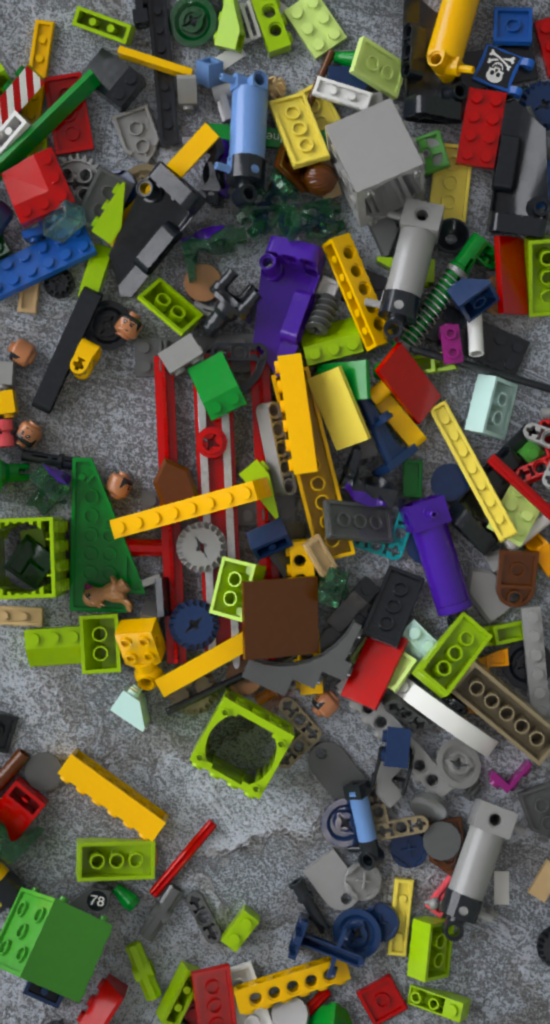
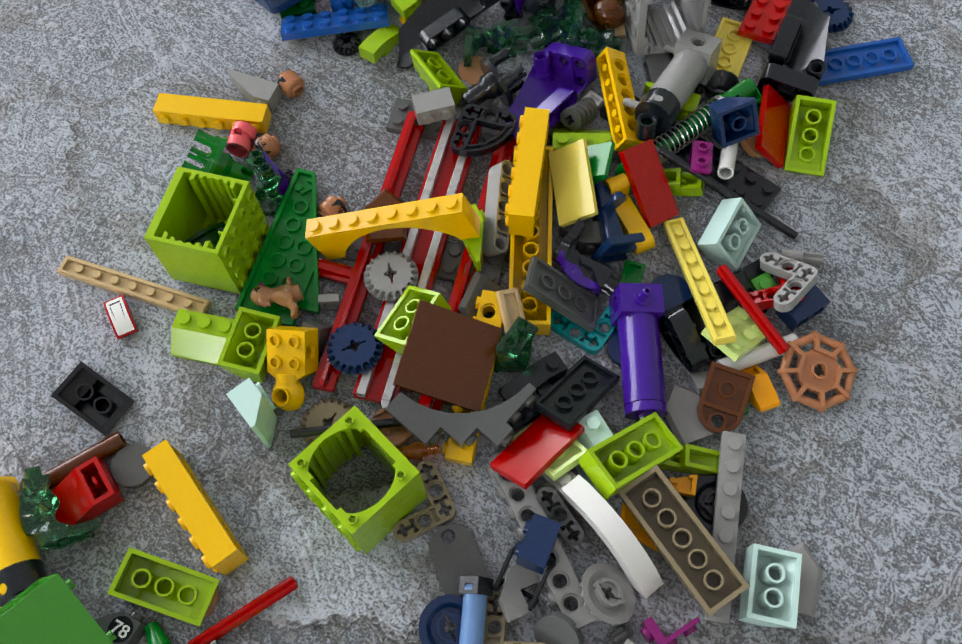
camera: 20 degrees right, 25 degrees down
tan tile [17,282,41,315] -> none
black beam [32,286,103,414] -> none
yellow piece [70,338,103,381] -> none
black gear [85,300,129,351] -> none
nougat head [114,311,143,341] -> none
black tile [155,577,171,617] -> none
yellow tile [155,632,243,697] -> none
green slope [187,351,248,421] -> none
red gear [196,427,227,458] -> none
dark blue brick [246,517,293,561] -> none
nougat head [312,690,340,718] -> none
bright green piece [415,129,451,176] -> none
black gear [441,693,469,715] -> none

